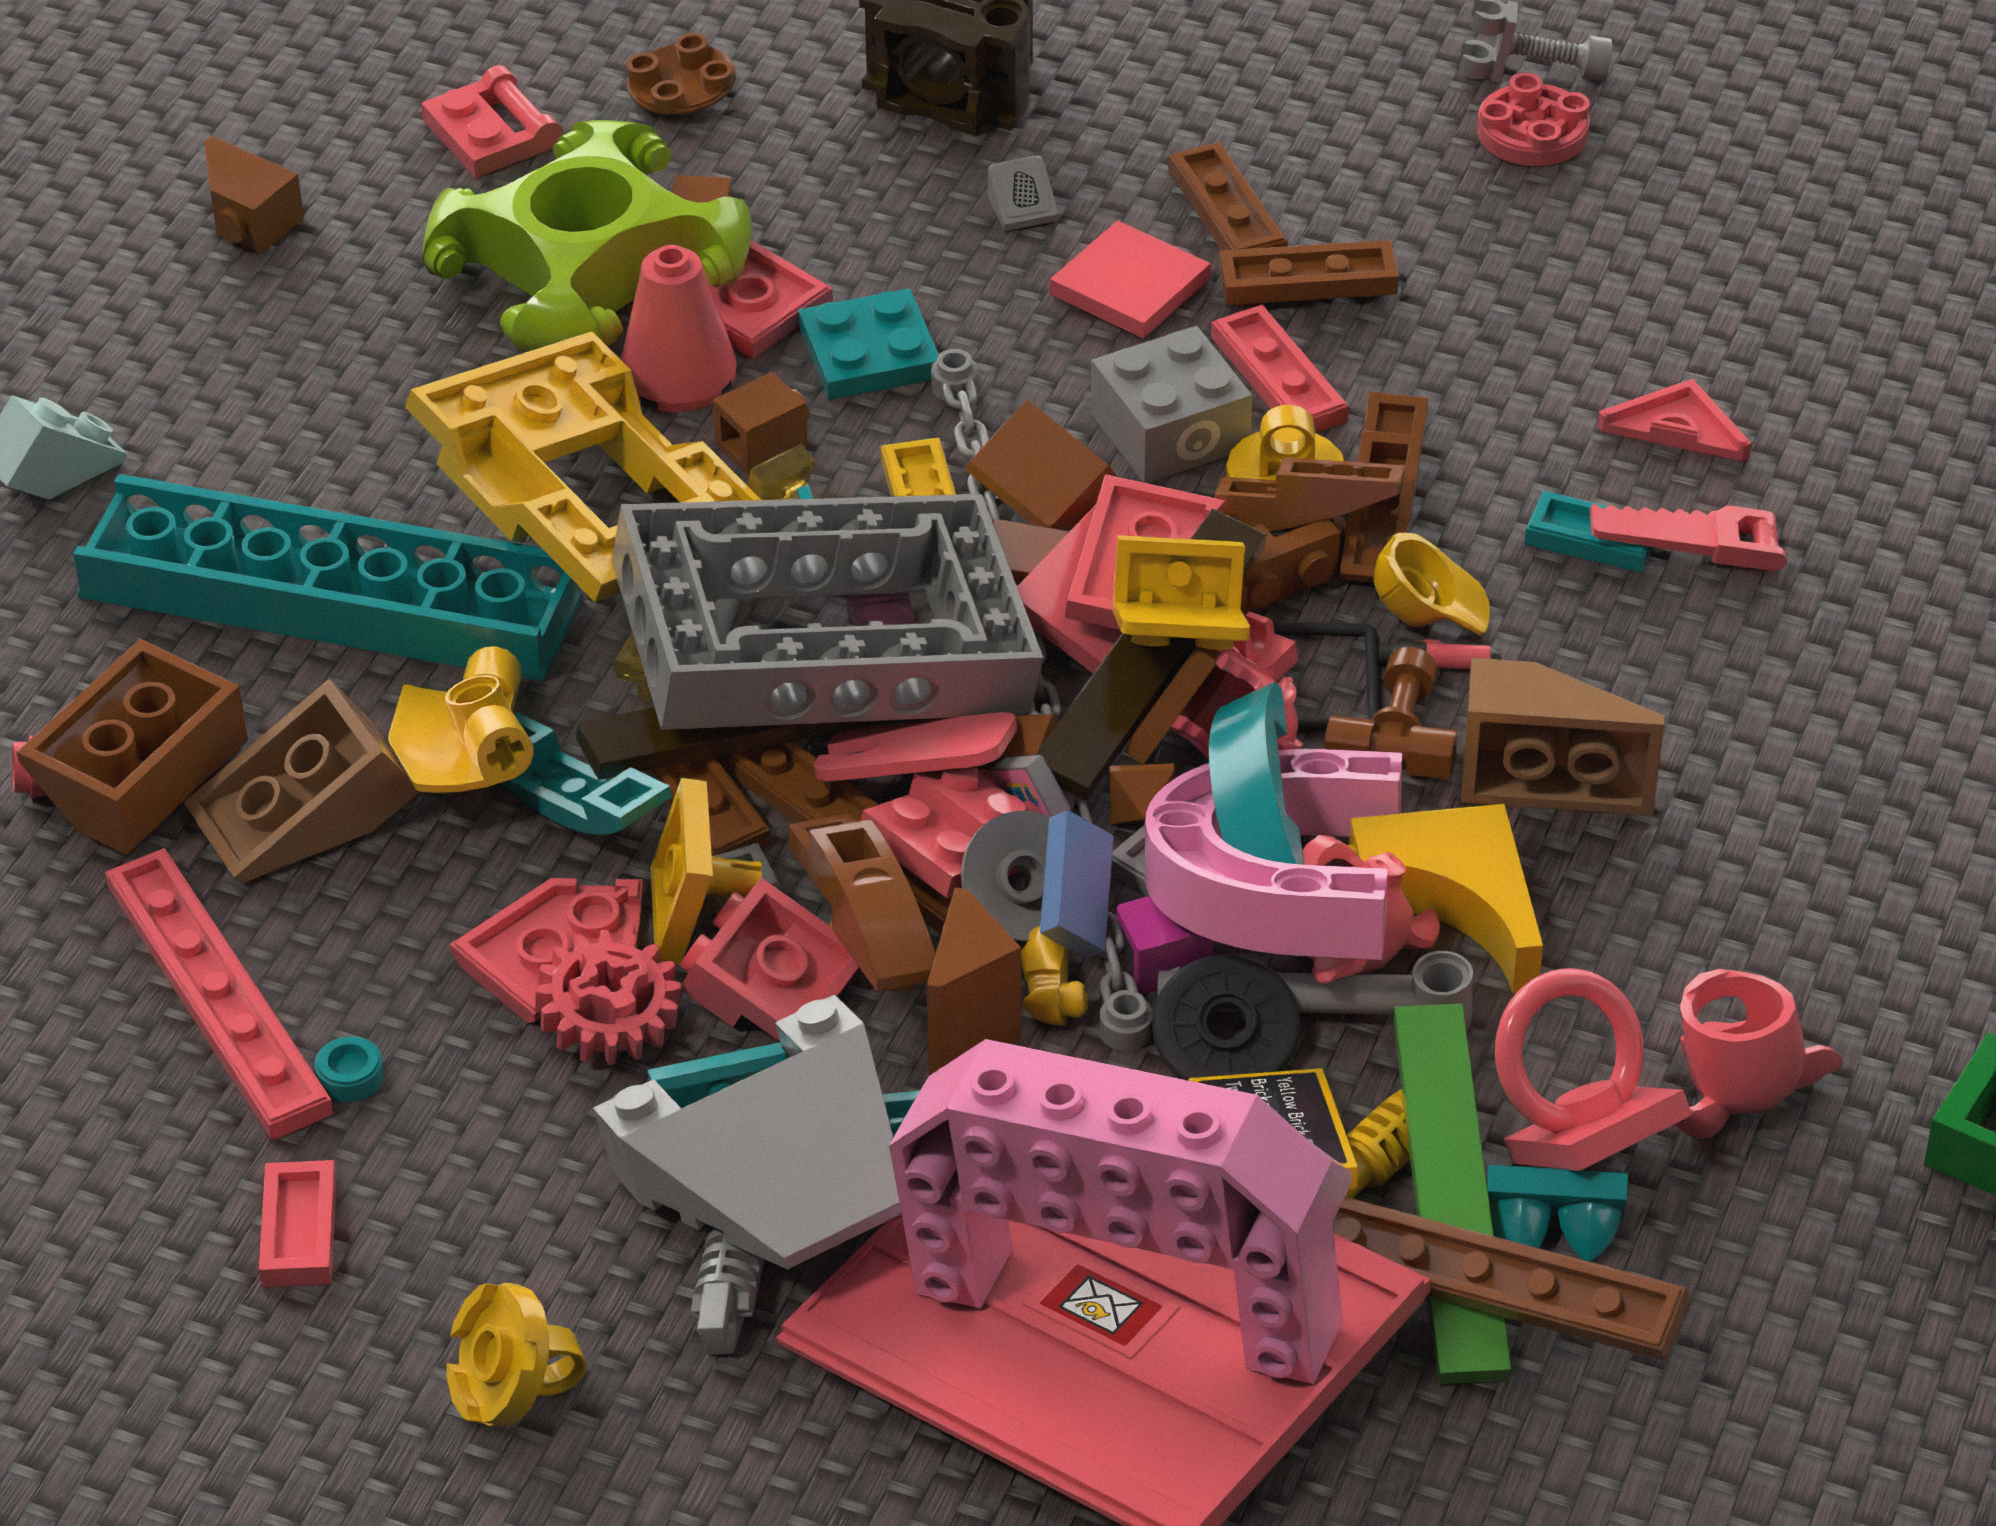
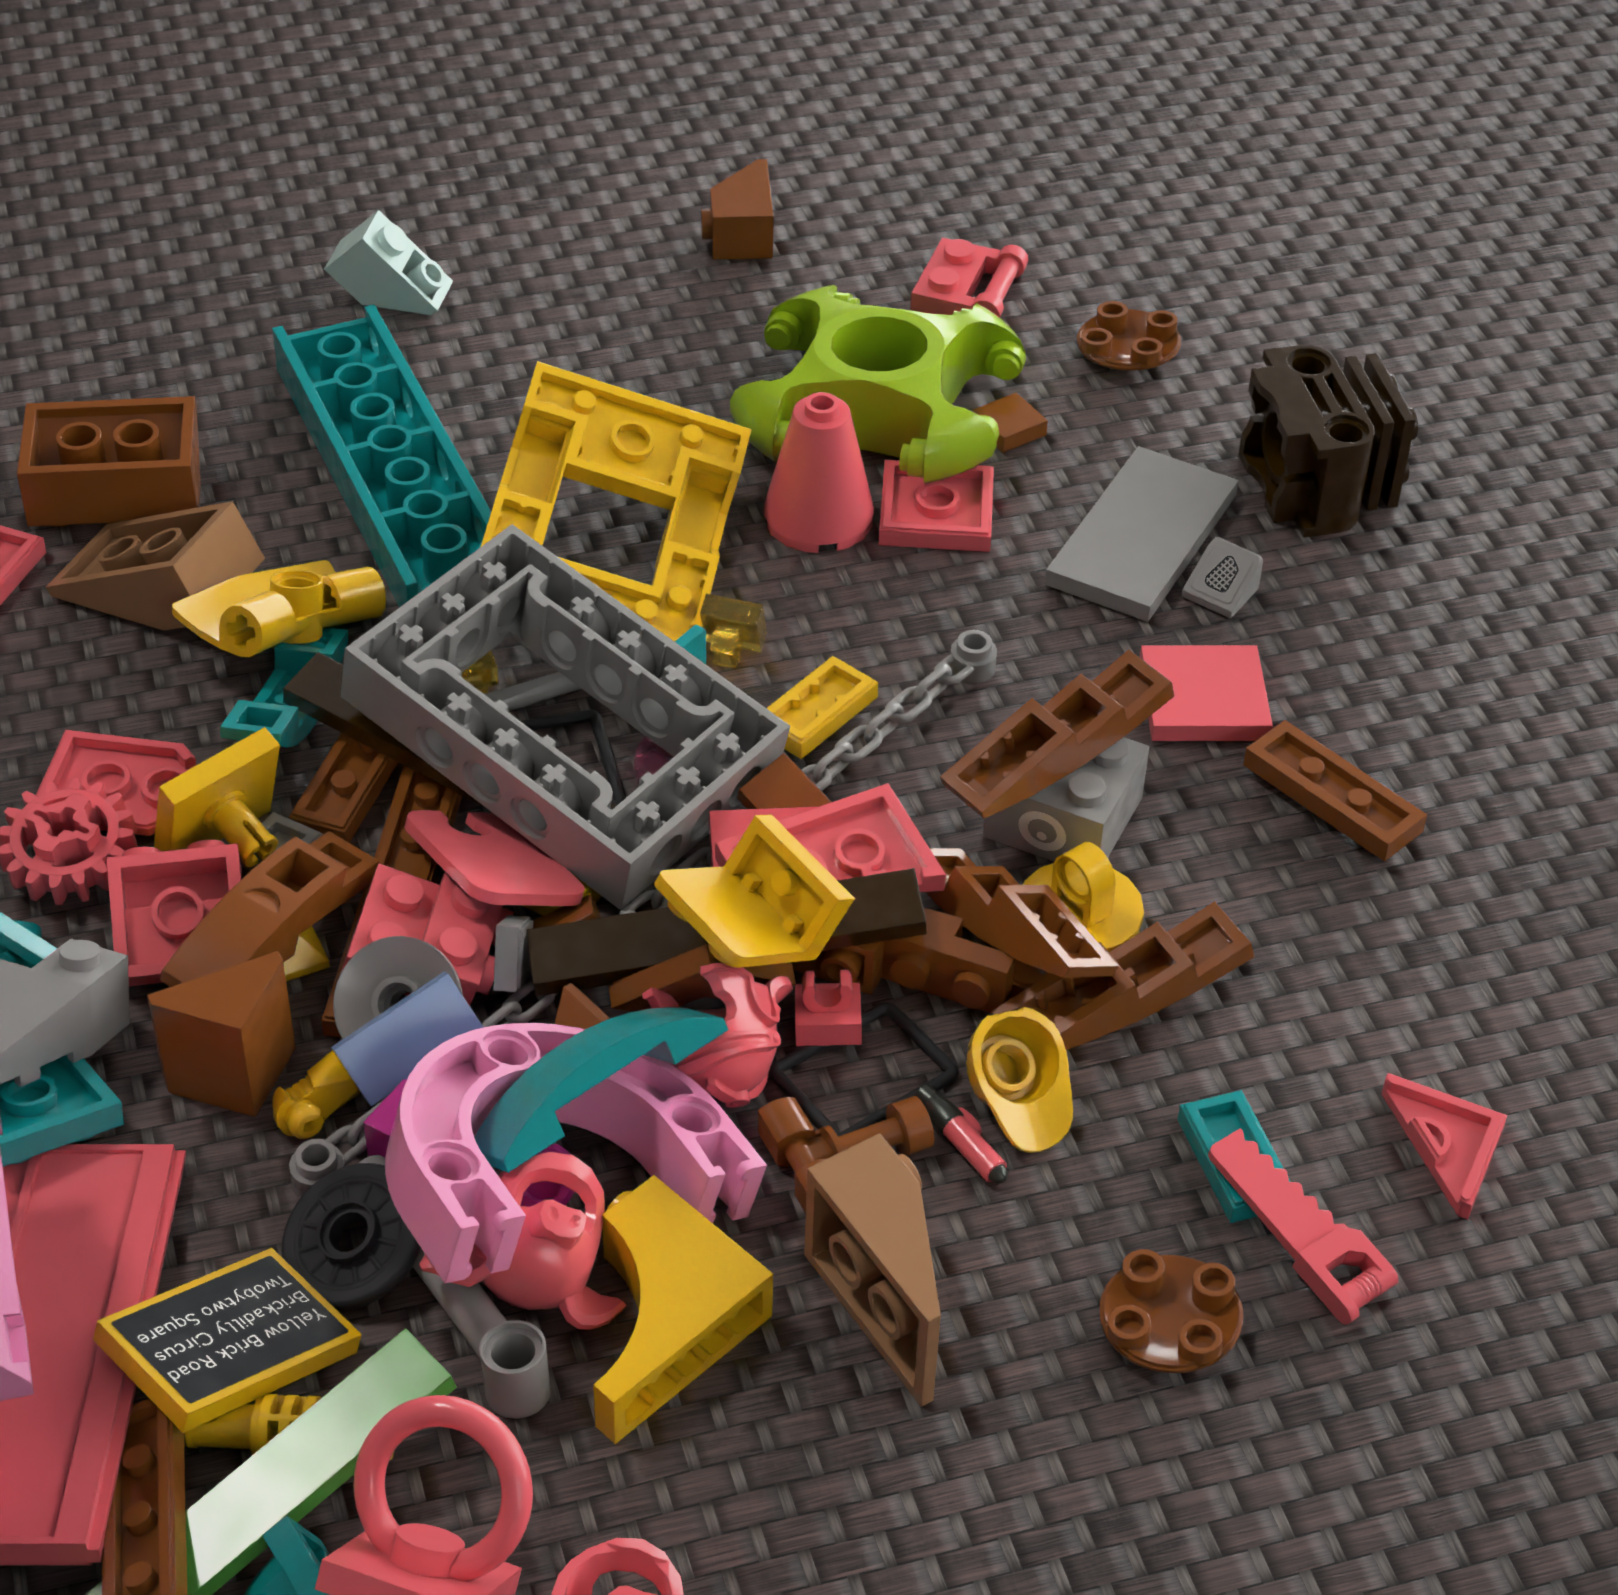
camera: 50 degrees right, 0 degrees up
dark orange brick [713,372,810,476] -> none
teal plate [798,288,939,400] -> none
dark orange slope [966,399,1117,531] -> none
dark orange tile [1168,142,1288,250] -> none
coral tile [1211,305,1349,433] -> none
none -> dark orange slope [940,649,1174,819]
none -> light grey tile [1045,446,1239,622]
none -> dark orange dish [1099,1249,1243,1373]

